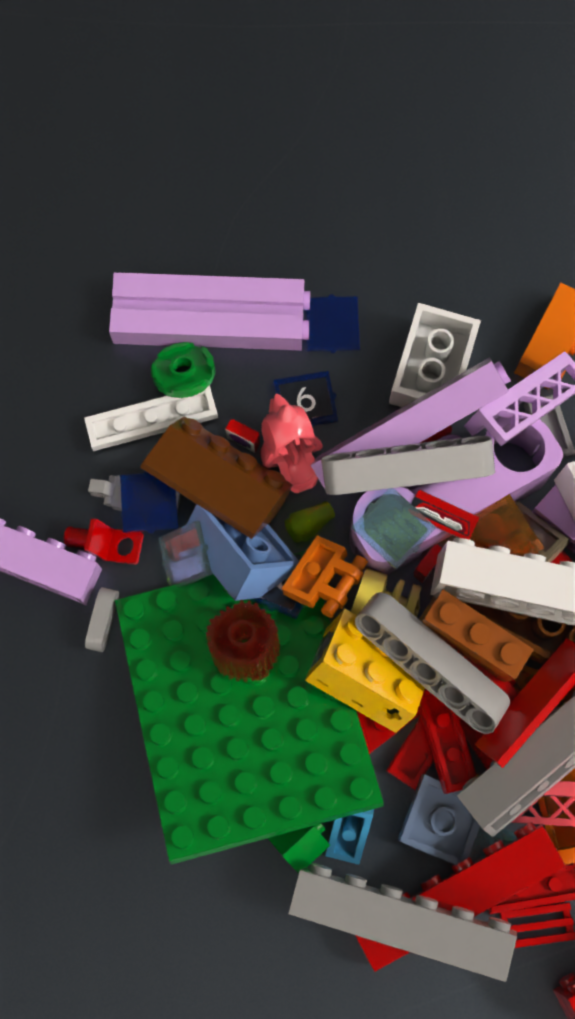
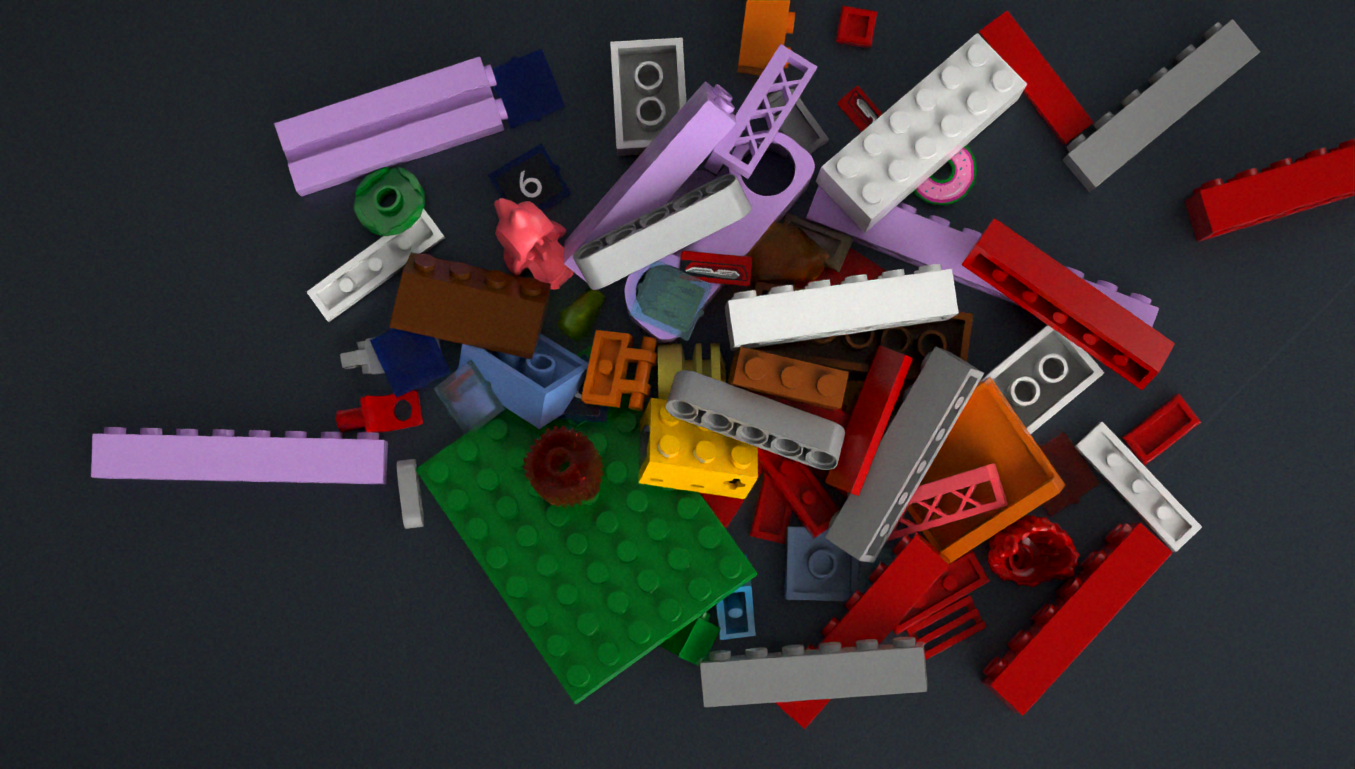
camera: 25 degrees left, 10 degrees up
red tile [225,419,260,453] -> none
red tile [413,544,442,583] -> none

